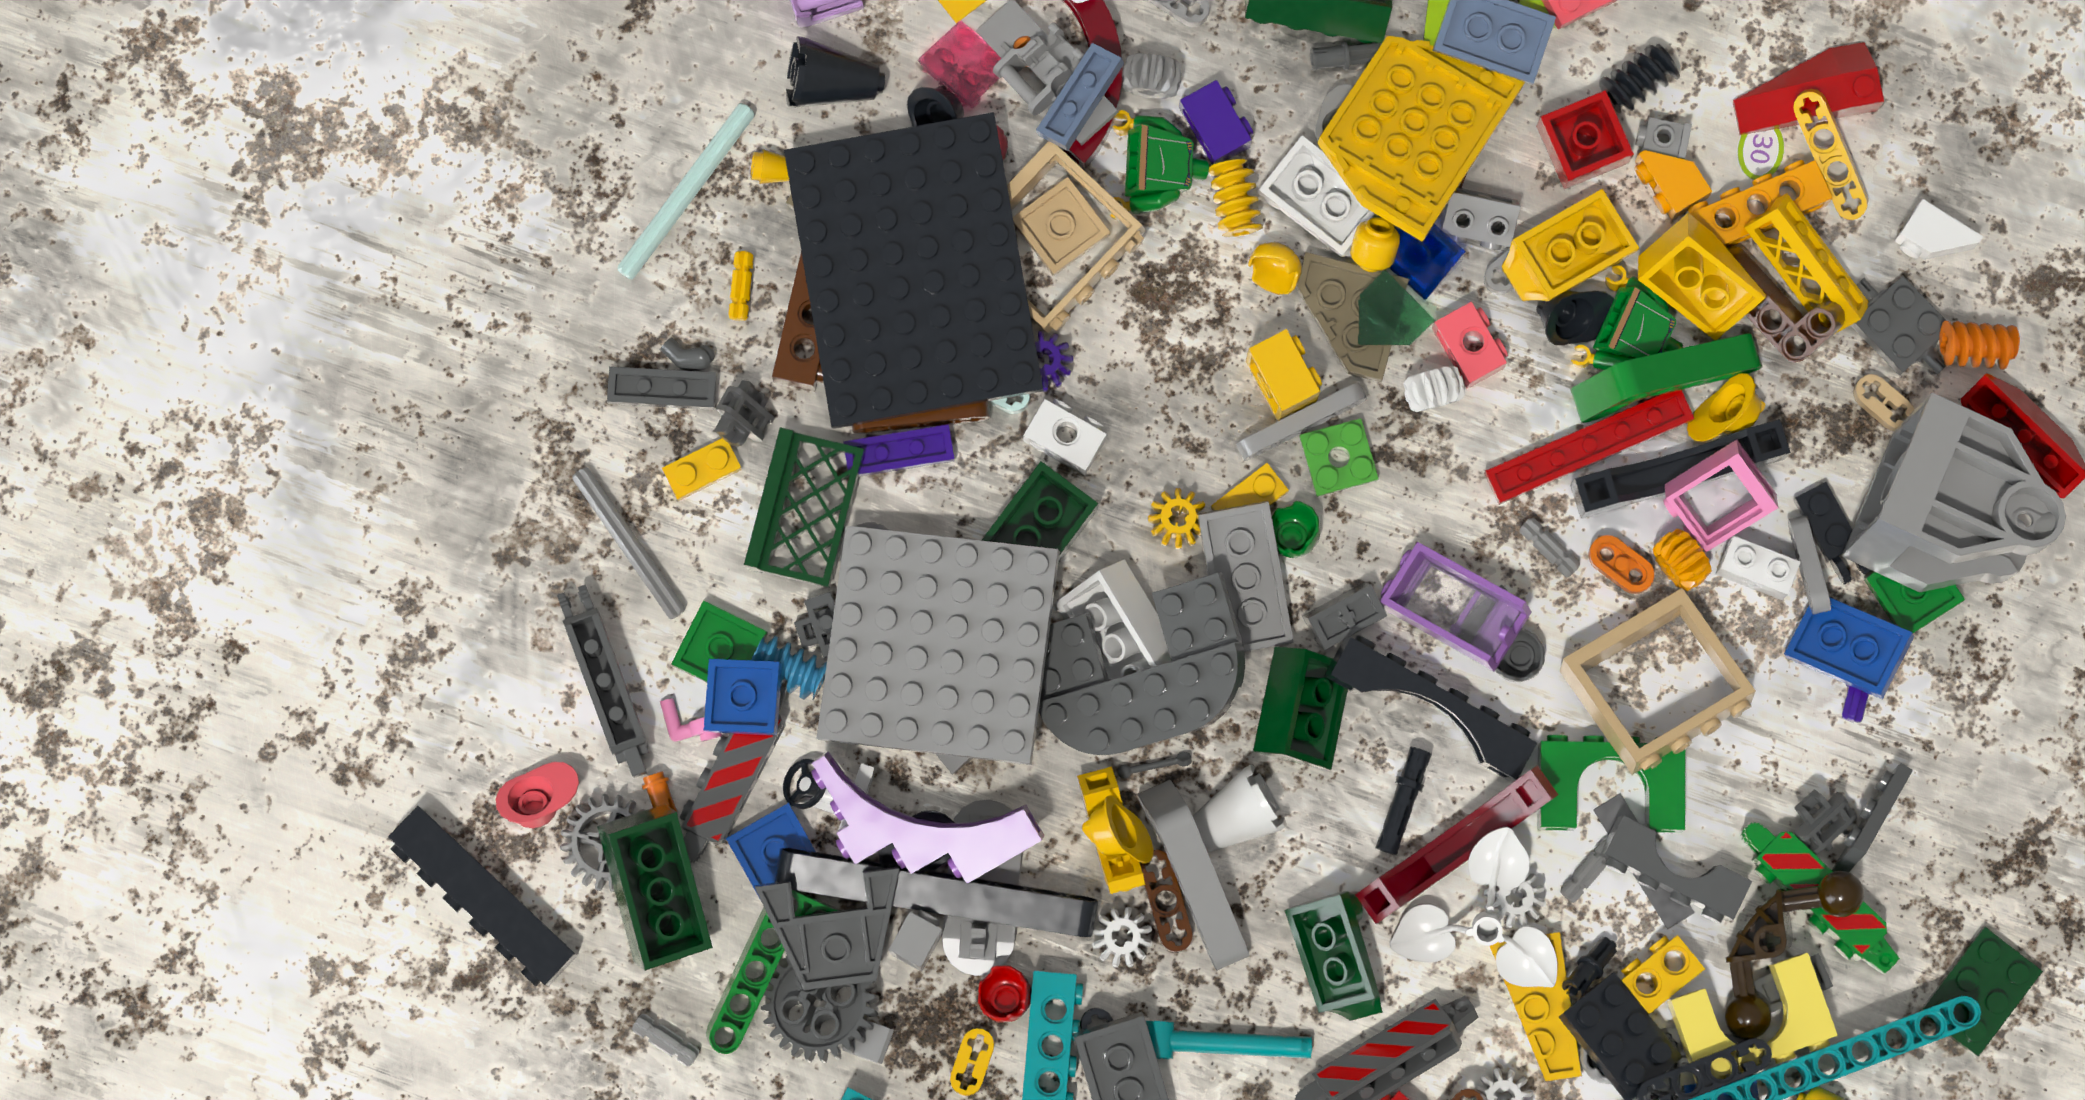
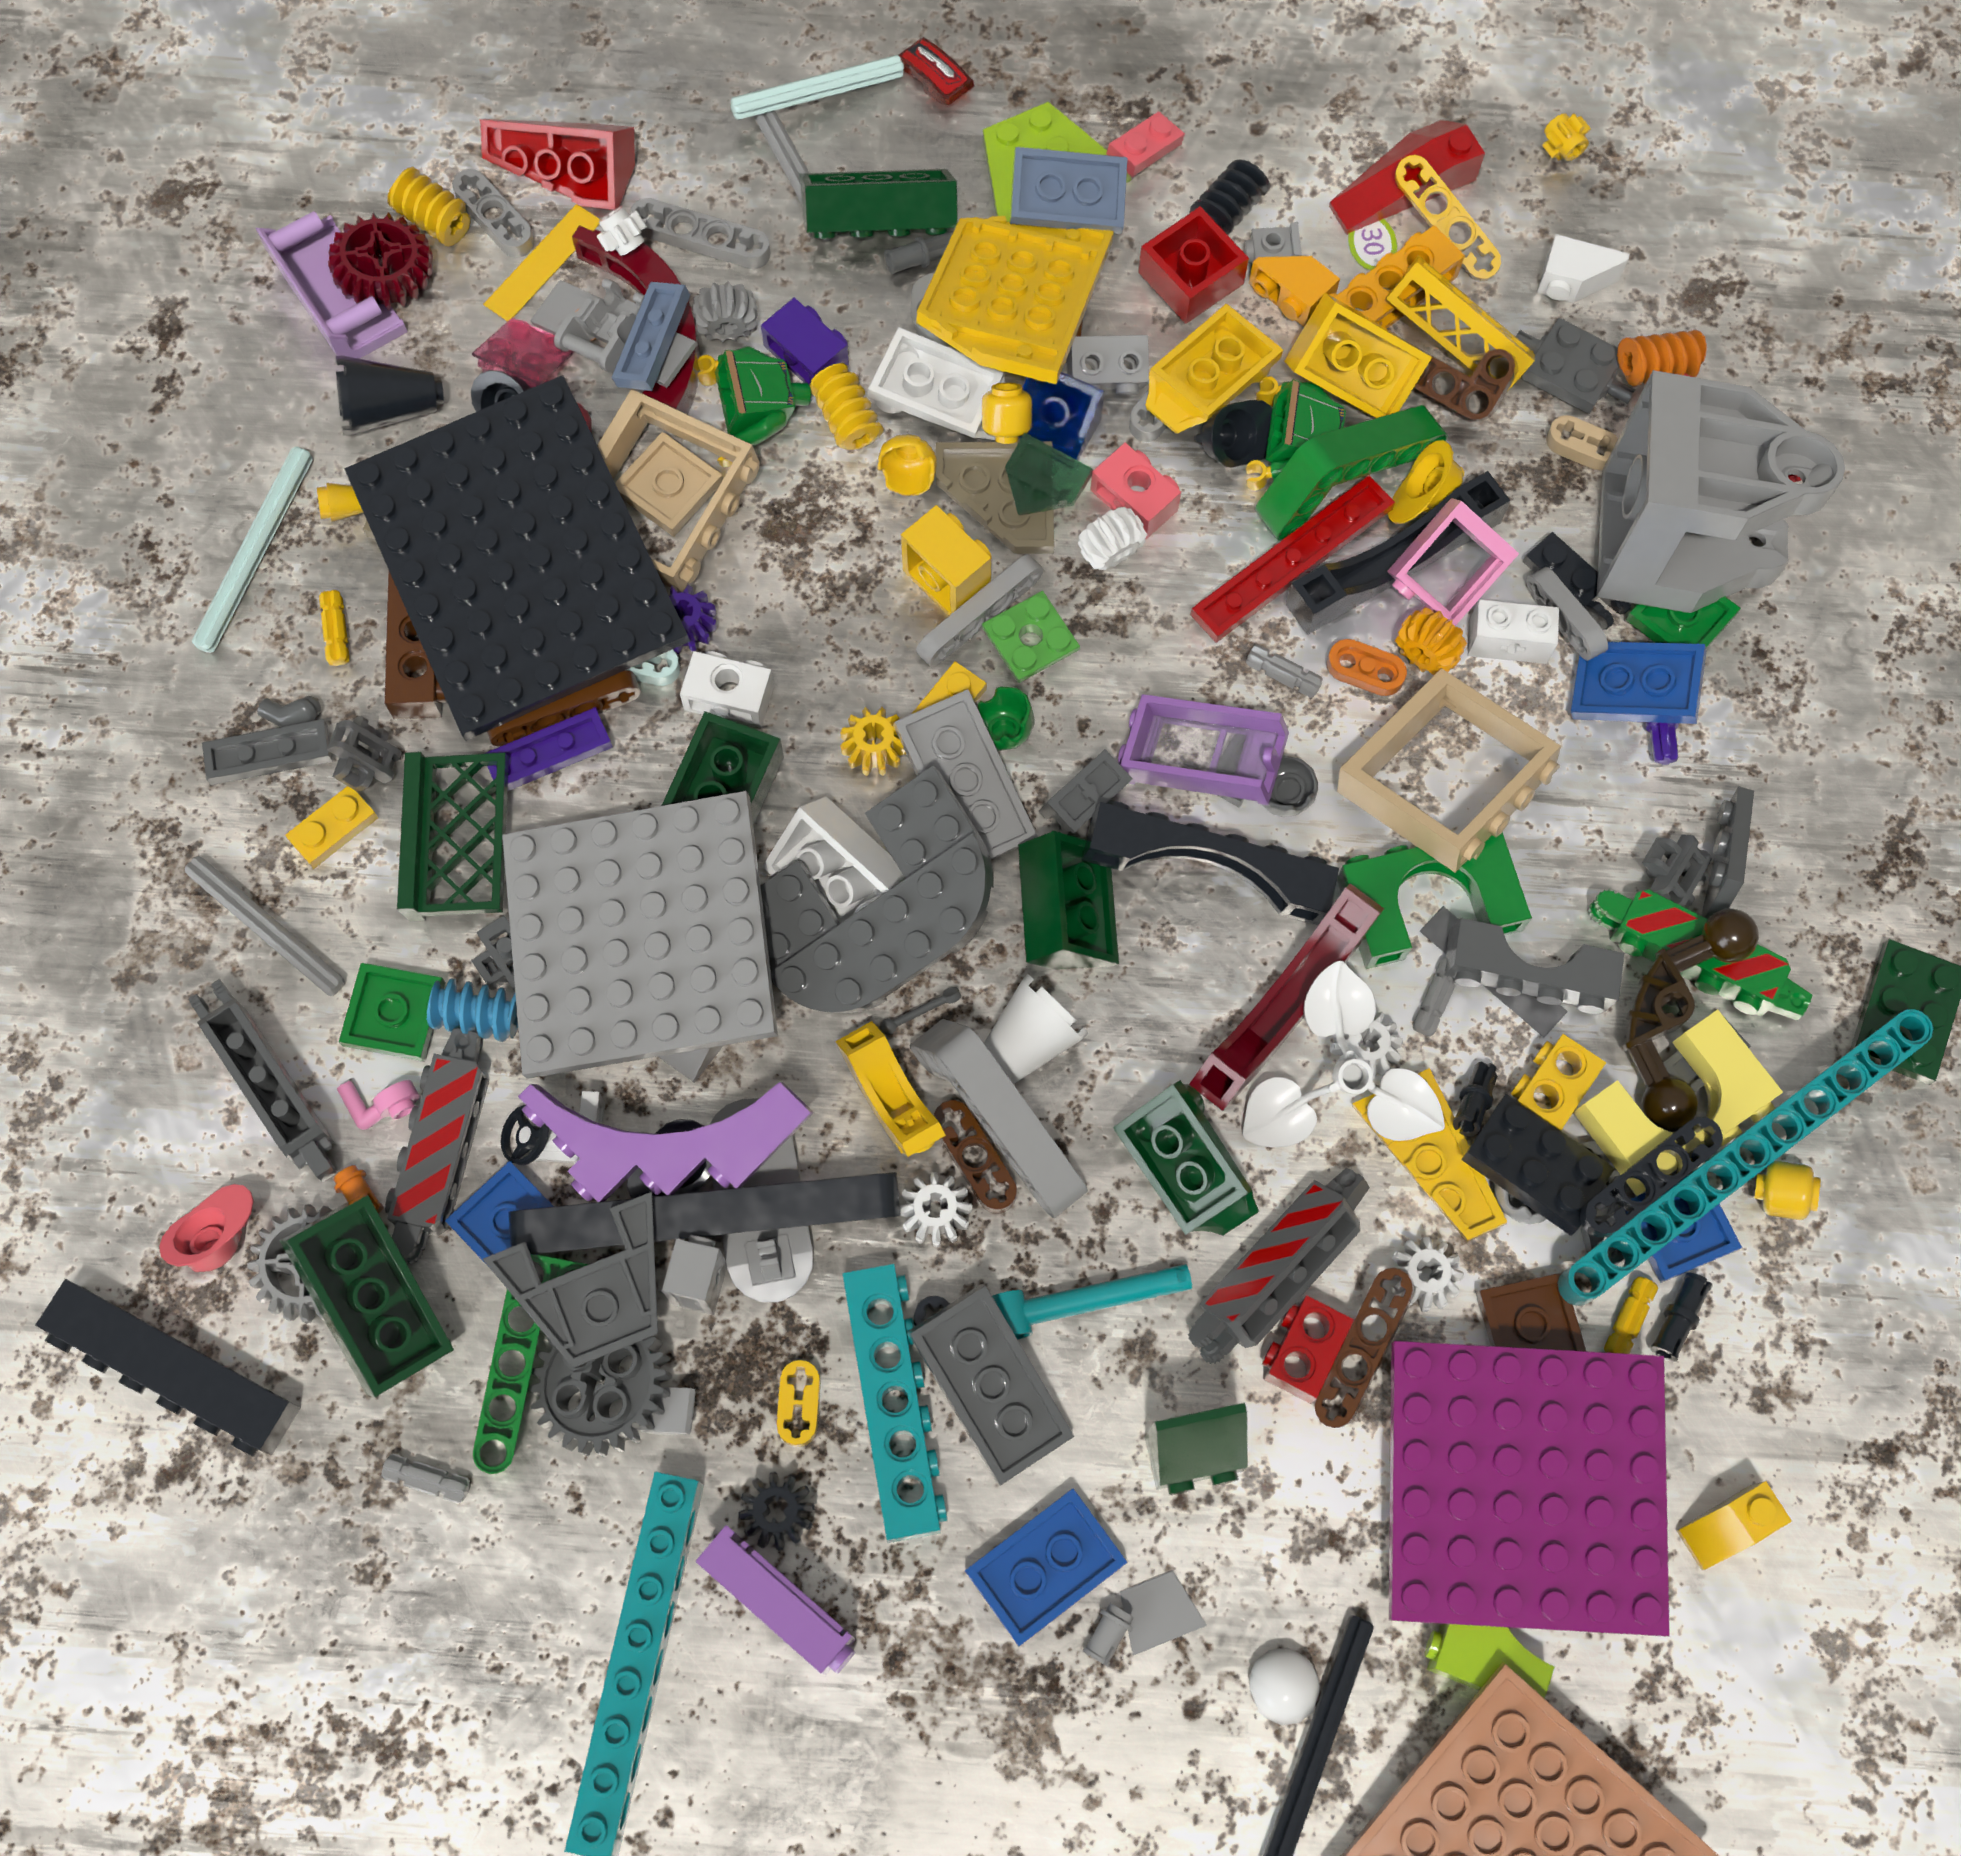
camera: 15 degrees left, 10 degrees down
blue plate [703,659,782,735] -> none
red hair [978,965,1032,1023] -> none
yellow piece [1082,796,1154,864] -> none
black pin [1375,746,1432,856] -> none
none -> yellow gear [1542,113,1591,161]

